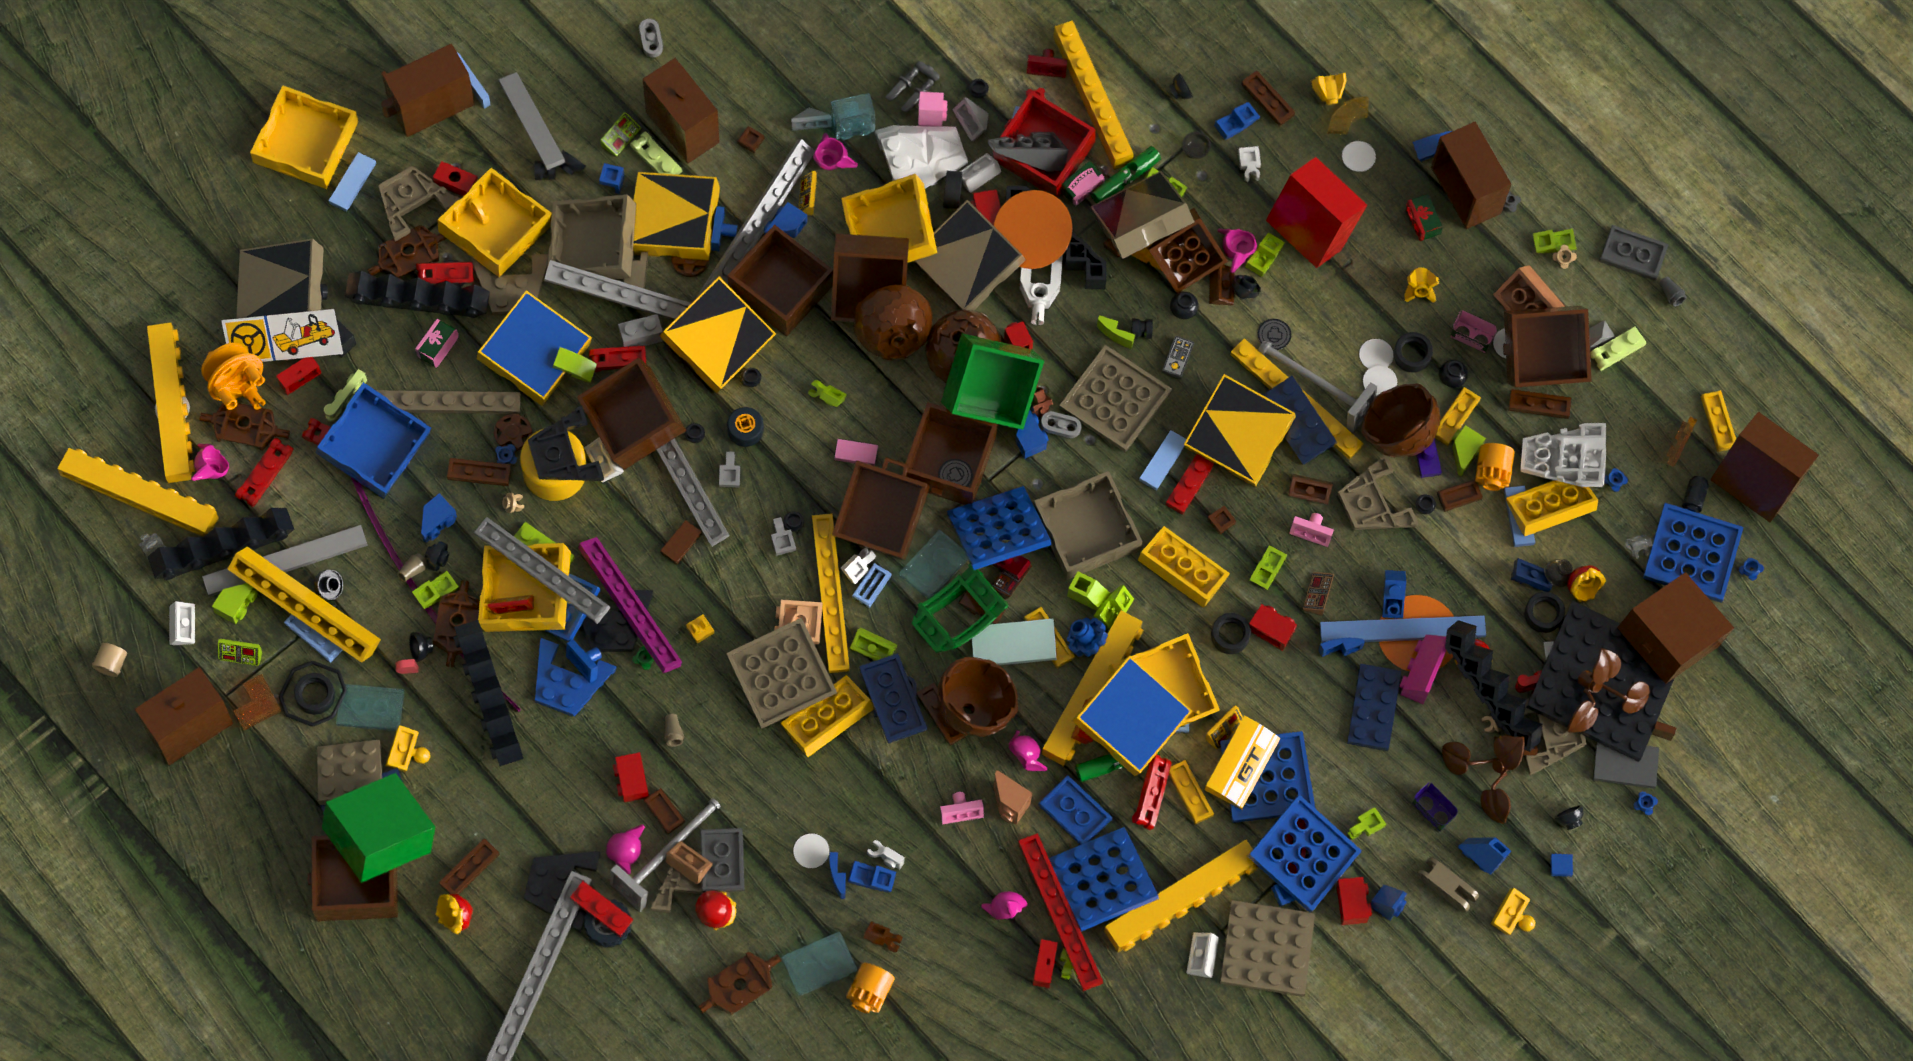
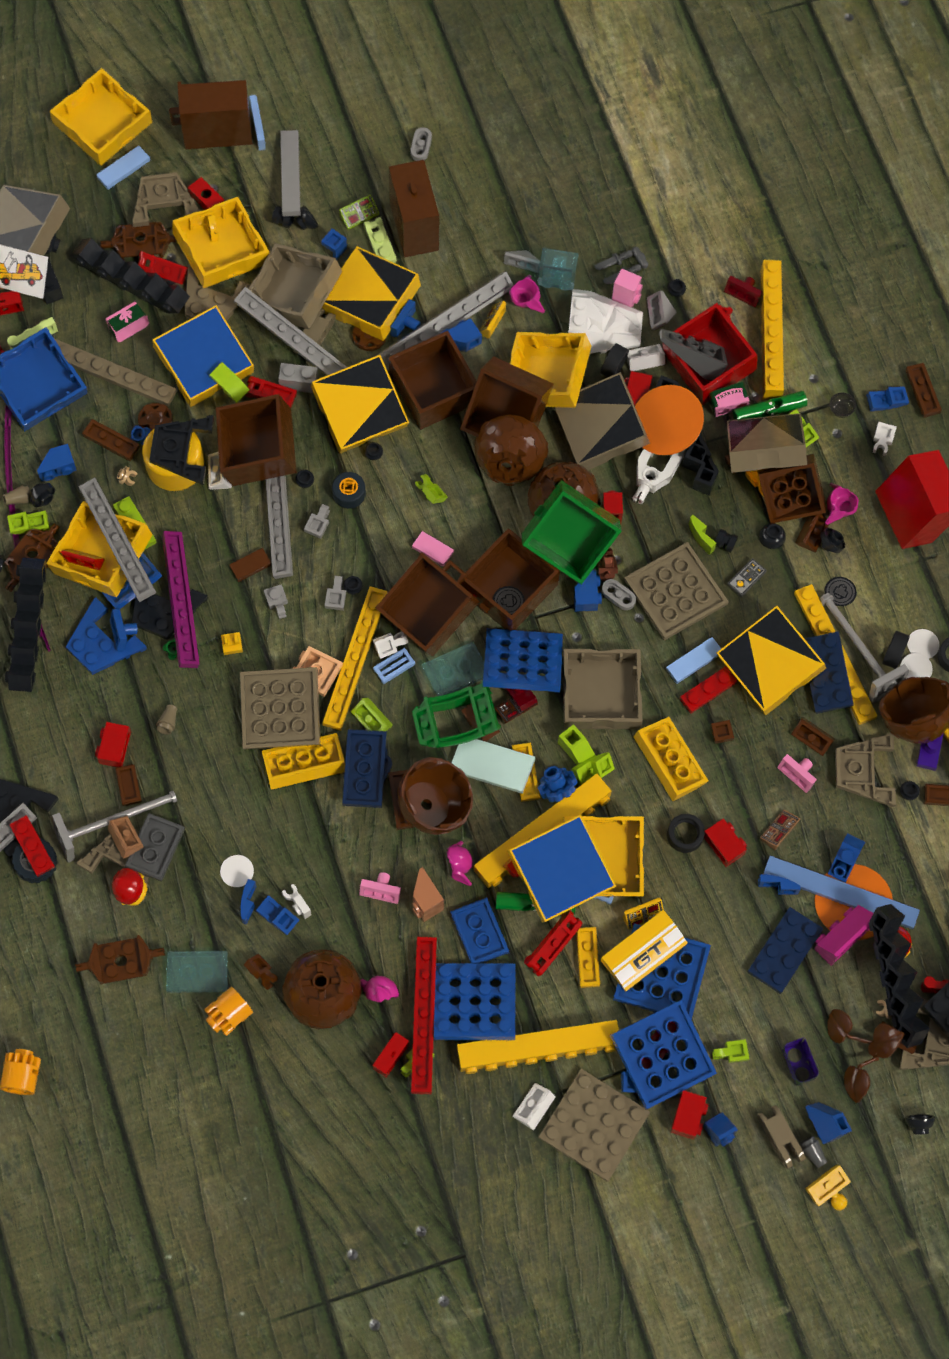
camera: 25 degrees right, 0 degrees up
dark pink piece [606,824,645,874] -> none
reddish brown tile [737,126,765,153] -> none
black piece [1169,72,1193,99] -> none
lime slope [1245,232,1285,277] -> none
lime slope [1250,545,1287,590] -> none
blue tile [1550,854,1573,877] -> none
none -> light grey plate [264,584,288,619]
none -> reddish brown piece [282,949,362,1029]
none -> dark grey cone [800,1136,828,1168]
none -> black tyre [882,631,910,669]

